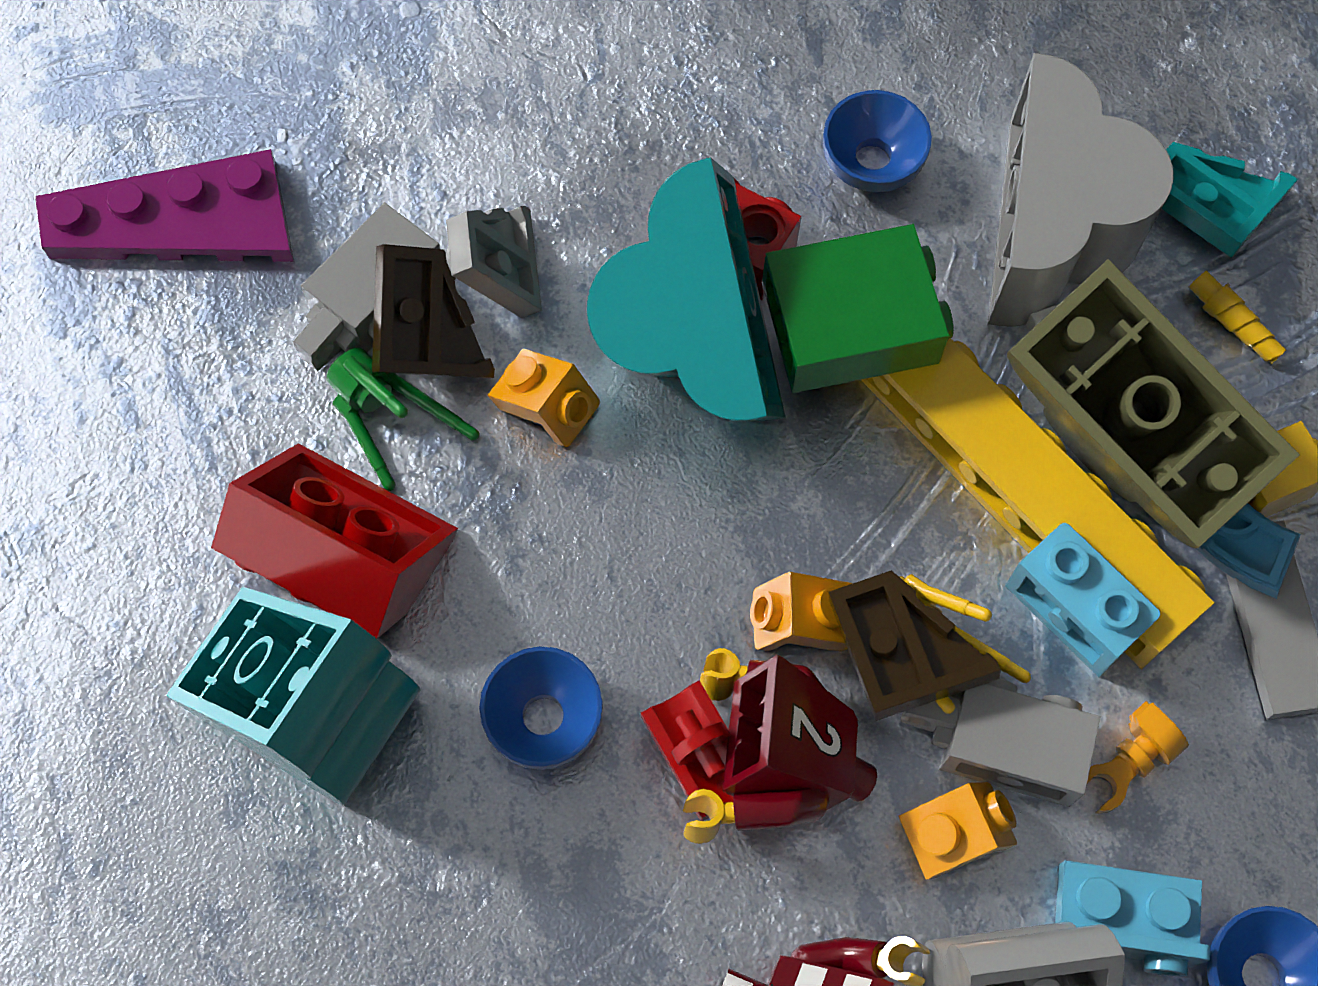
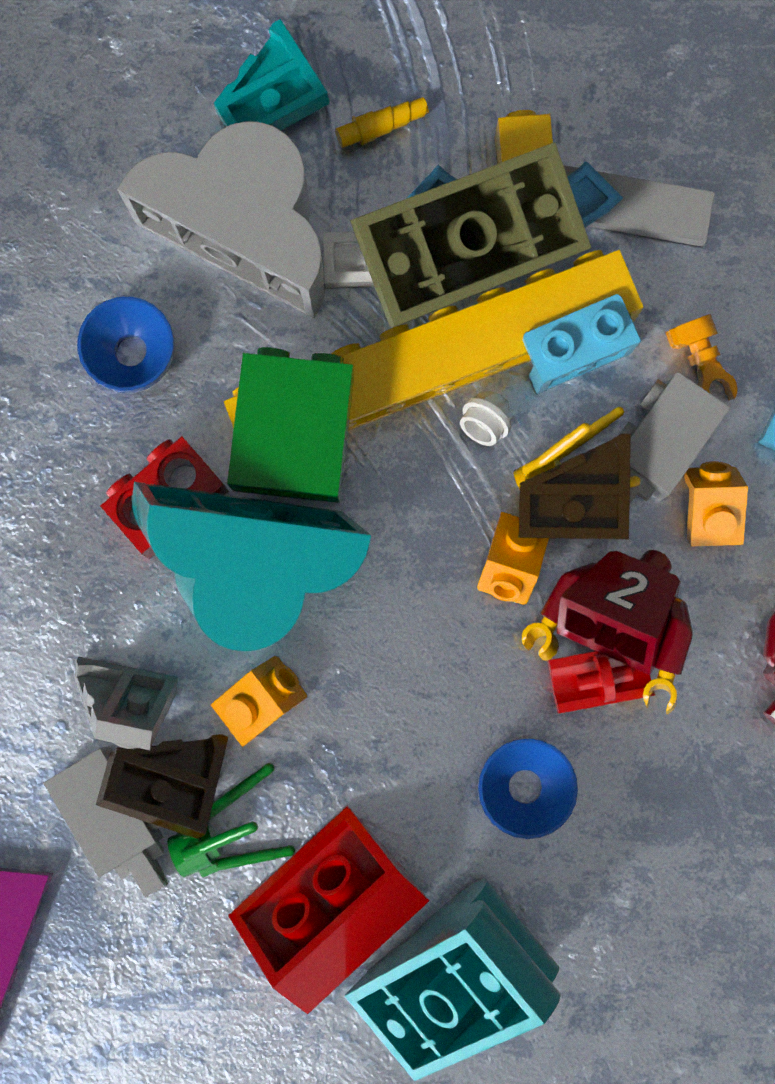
camera: 70 degrees left, 15 degrees up
none -> white plate [460,391,514,446]

